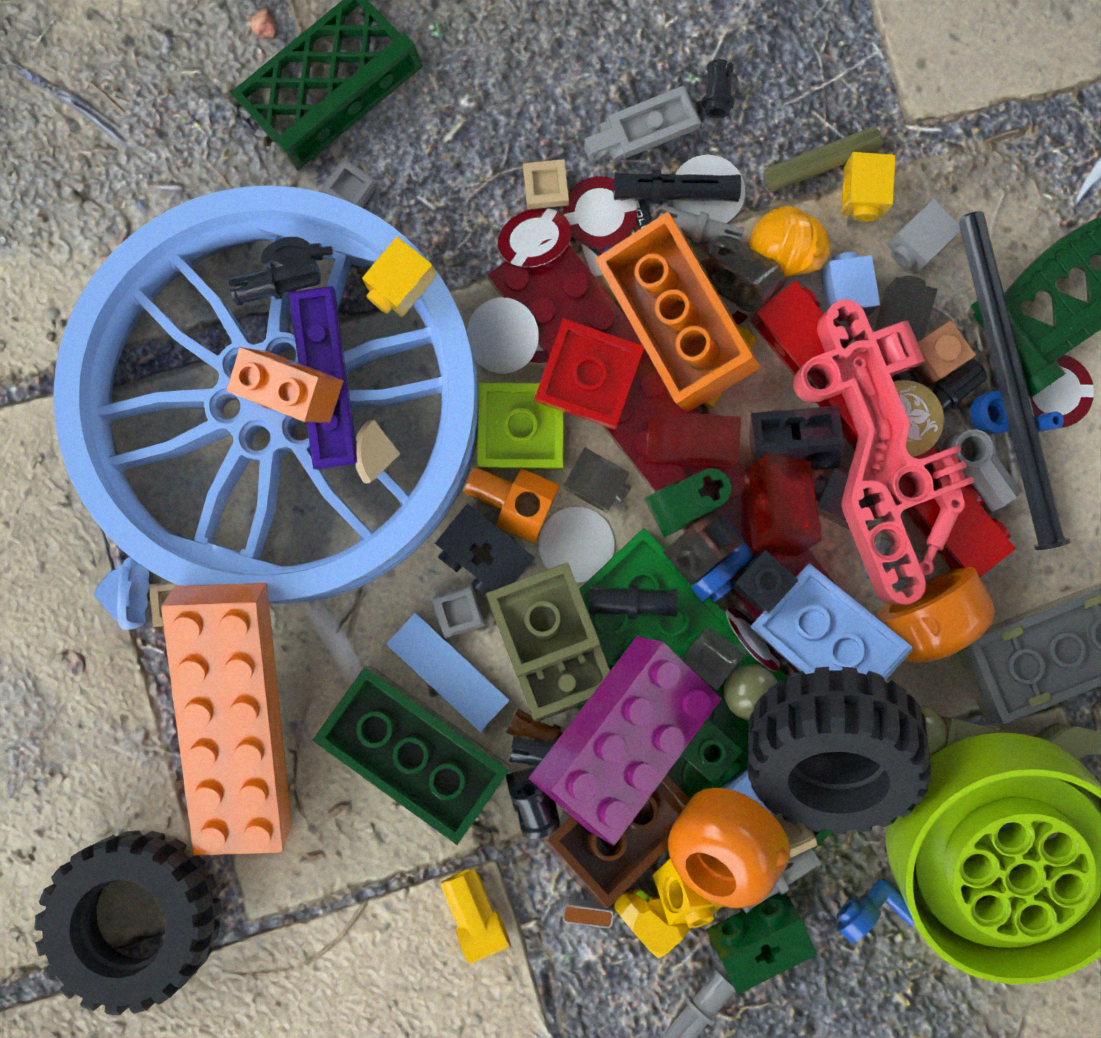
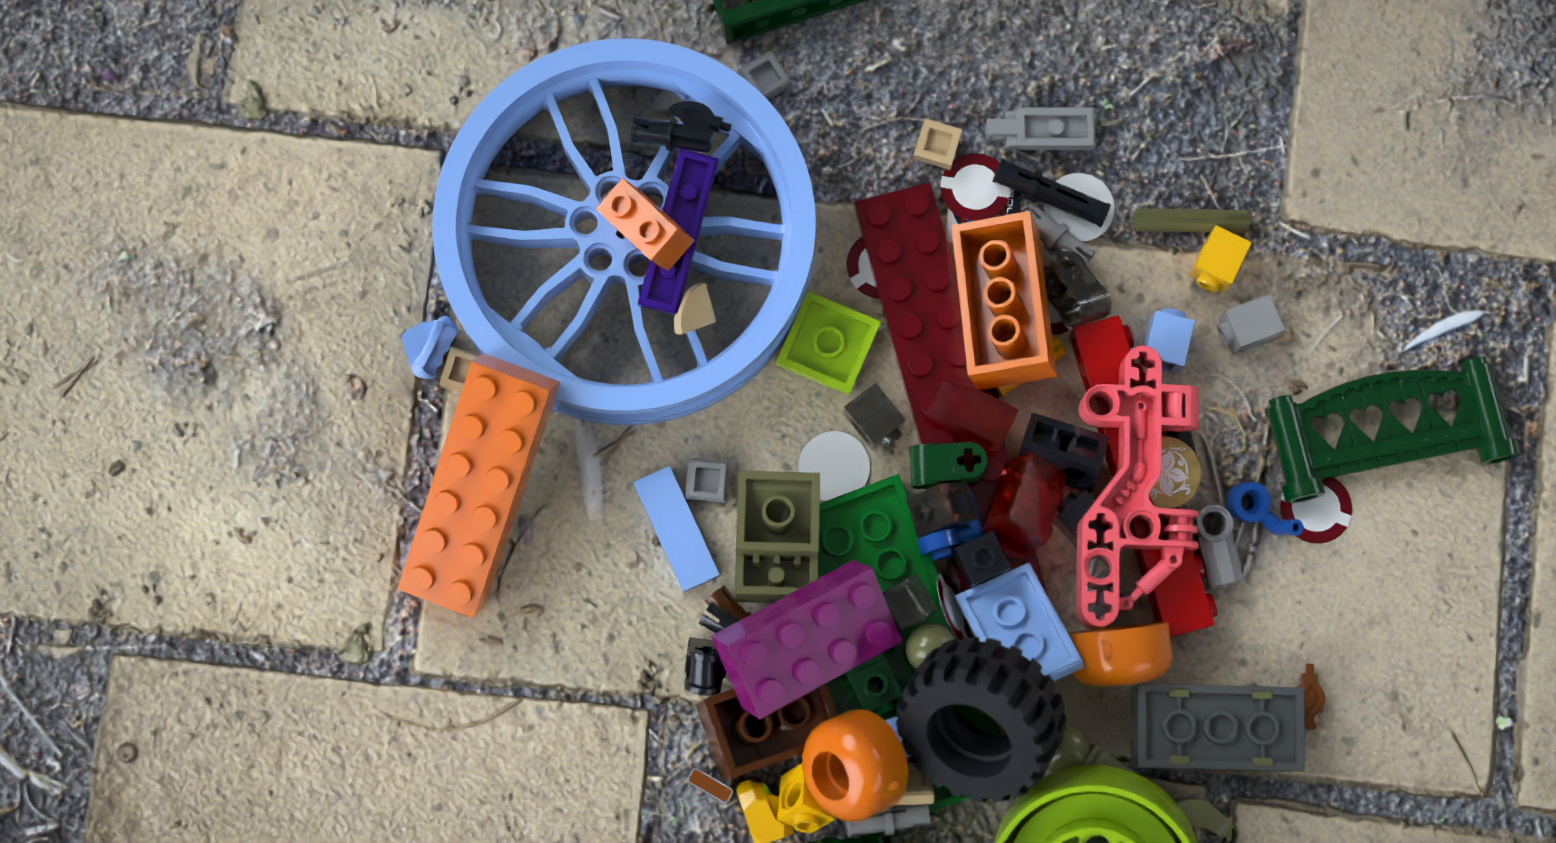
camera: 20 degrees right, 5 degrees down
black tyre [34,830,221,1015] -> none
dark green brick [312,666,511,845] -> none
yellow brick [362,236,436,318] -> none
black brick [434,503,535,597] -> none
yellow piece [440,867,511,965] -> none
orange piece [463,467,560,543] -> none
white sticker [467,297,539,374] -> none
sticker [498,208,571,267] -> none
red plate [534,318,644,430] -> none
black pin [589,584,678,619] -> none
black pin [701,59,735,118] -> none
light orange hair [748,206,830,278] -> none
clear smoke brick [873,276,938,342] -> none
nougat brick [912,320,976,387] -> none
black axle [932,360,987,414] -> none
black axle [958,211,1071,550] -> none

